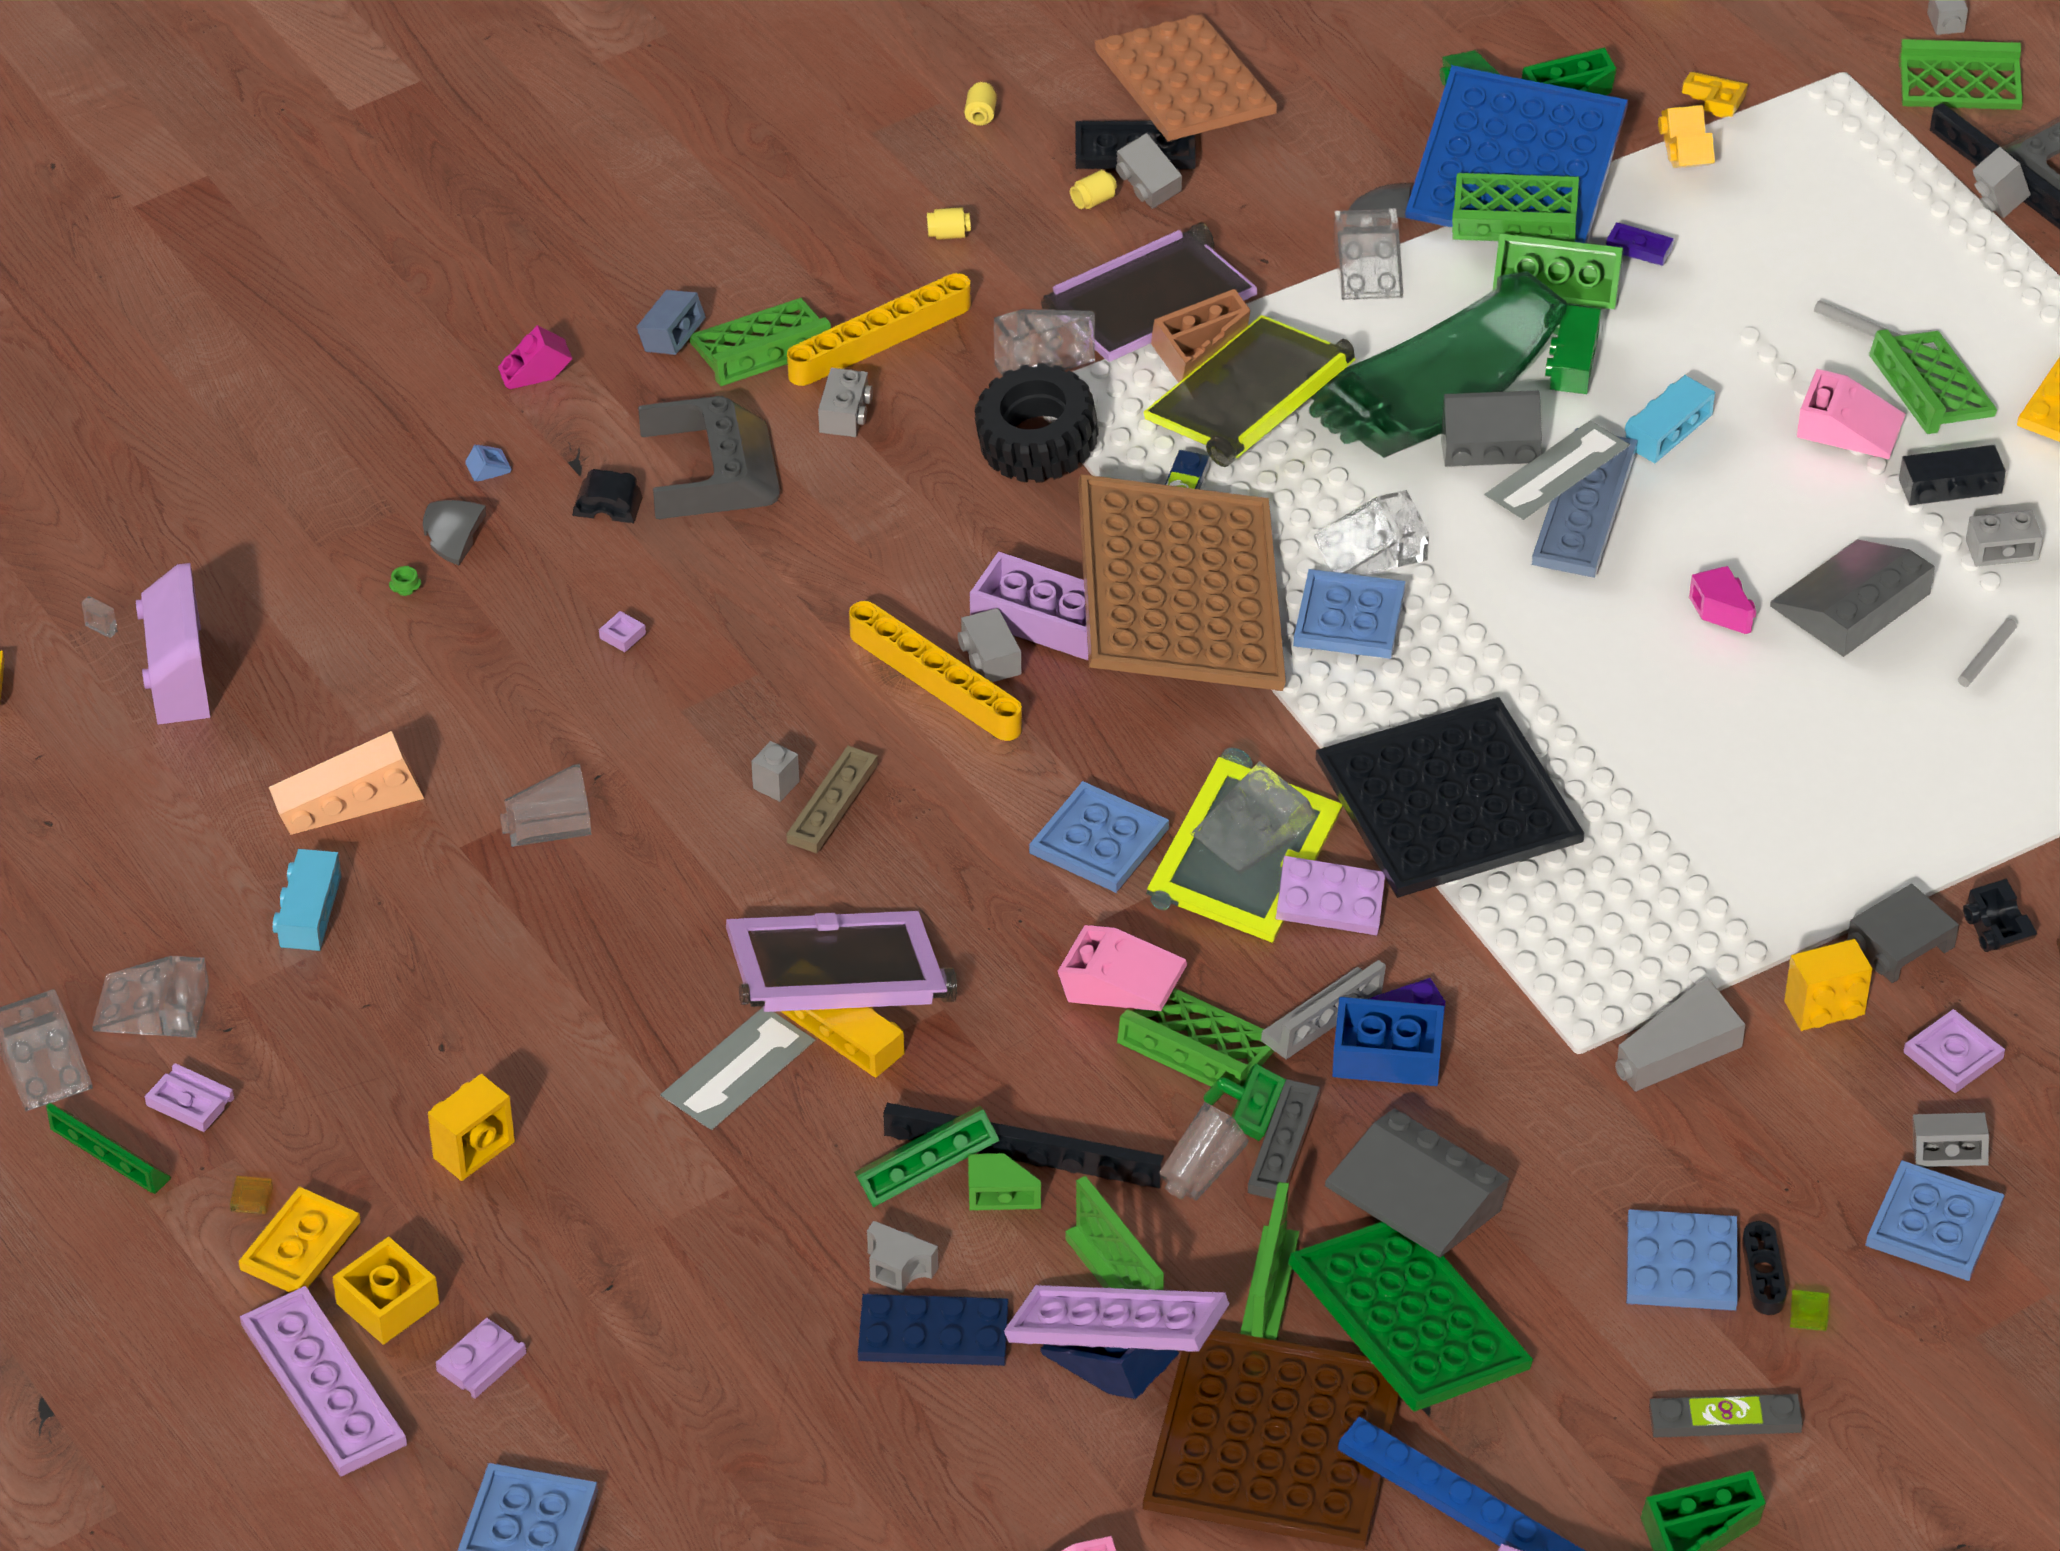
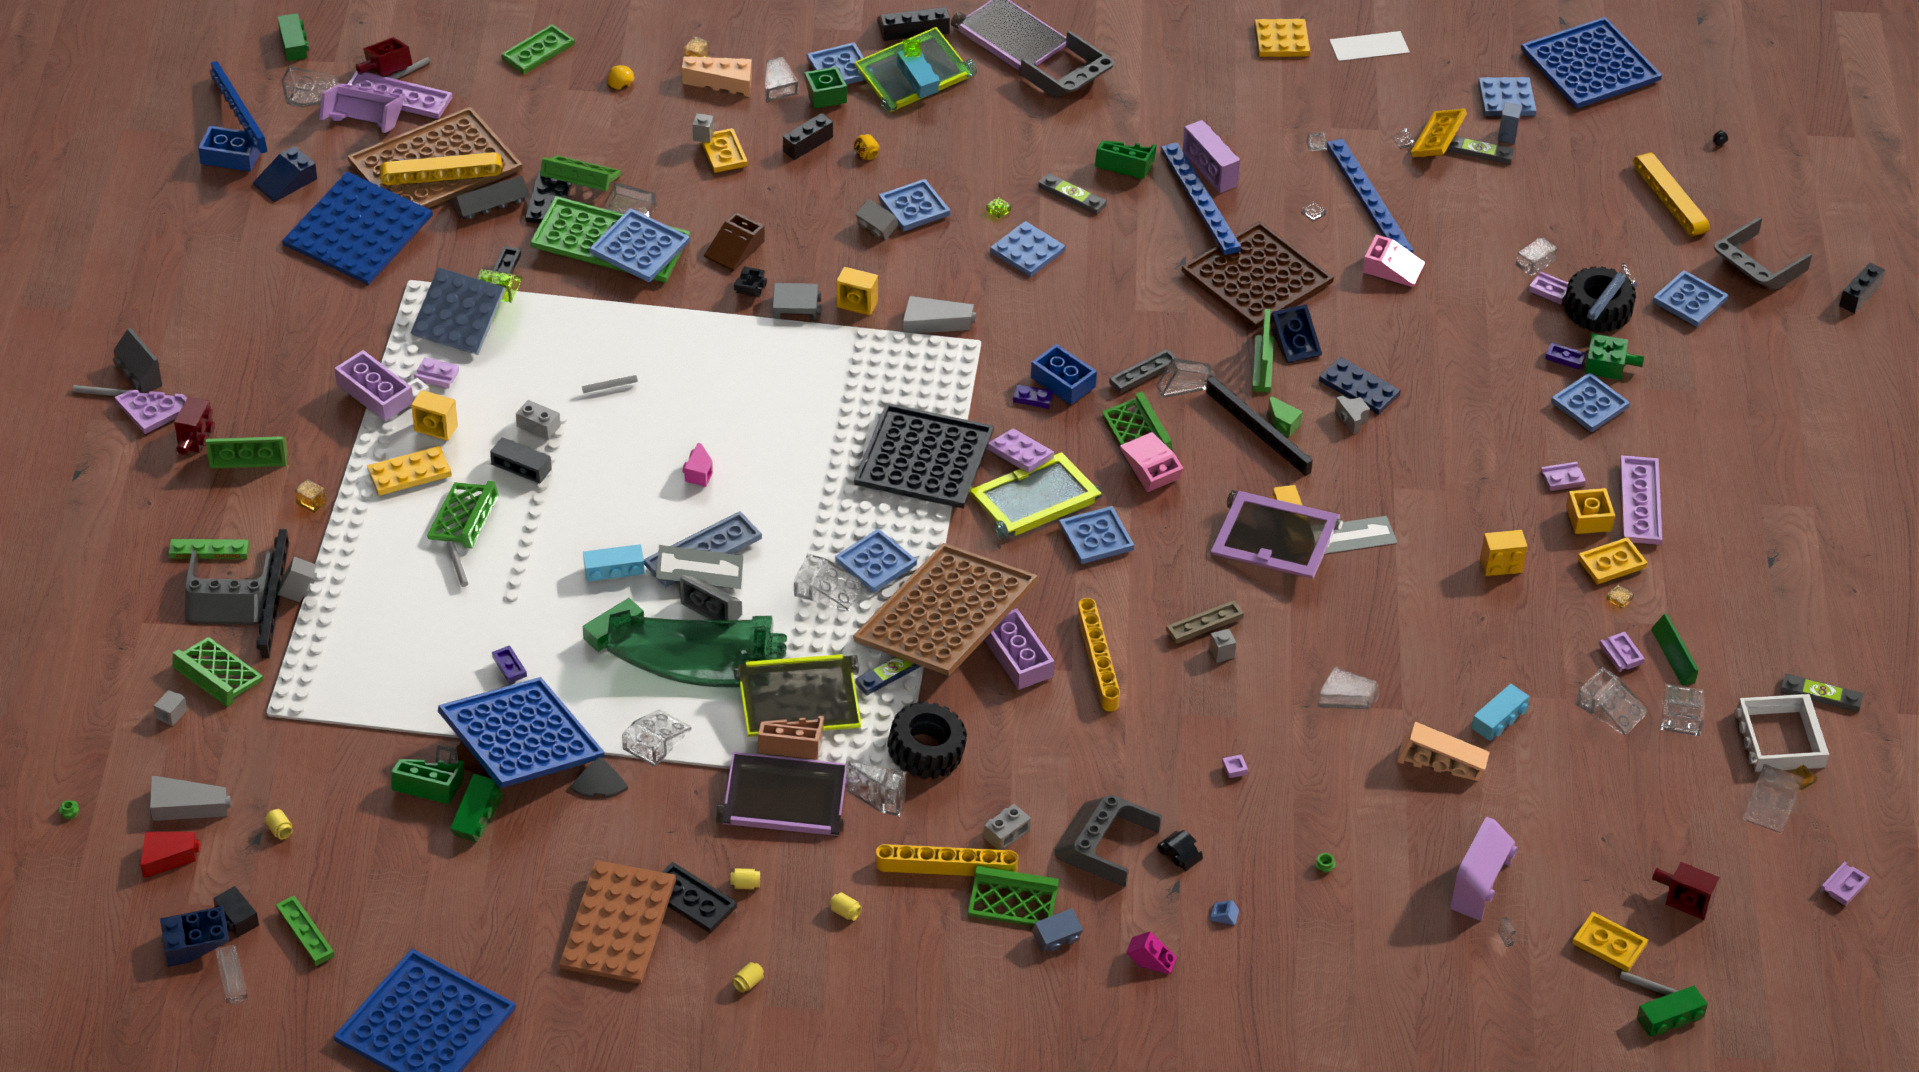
camera: 145 degrees left, 0 degrees up
dark grey brick [423,500,486,565] -> none
green slope [854,1106,999,1207] -> none
light grey brick [958,608,1021,682] -> none
lavender plate [1004,1285,1229,1351] -> none
light grey brick [1116,133,1182,209] -> none
clear slope [1191,761,1316,875] -> none
green plate [1203,1063,1286,1141] -> none
bright green fence [1240,1182,1299,1341] -> none
light grey fence [1261,960,1386,1060] -> none
green plate [1288,1222,1533,1412] -> none
dark grey slope [1324,1108,1510,1257] -> none
bright green fence [1452,173,1579,242] -> none
bright green slope [1492,234,1624,310] -> none
yellow brick [1658,105,1715,169] -> none
yellow plate [1682,72,1748,117] -> none
black beam [1742,1221,1786,1315] -> none
dark grey slope [1770,540,1935,657] -> none
bright pink slope [1797,369,1905,459] -> none
lavender plate [1903,1009,2005,1093] -> none

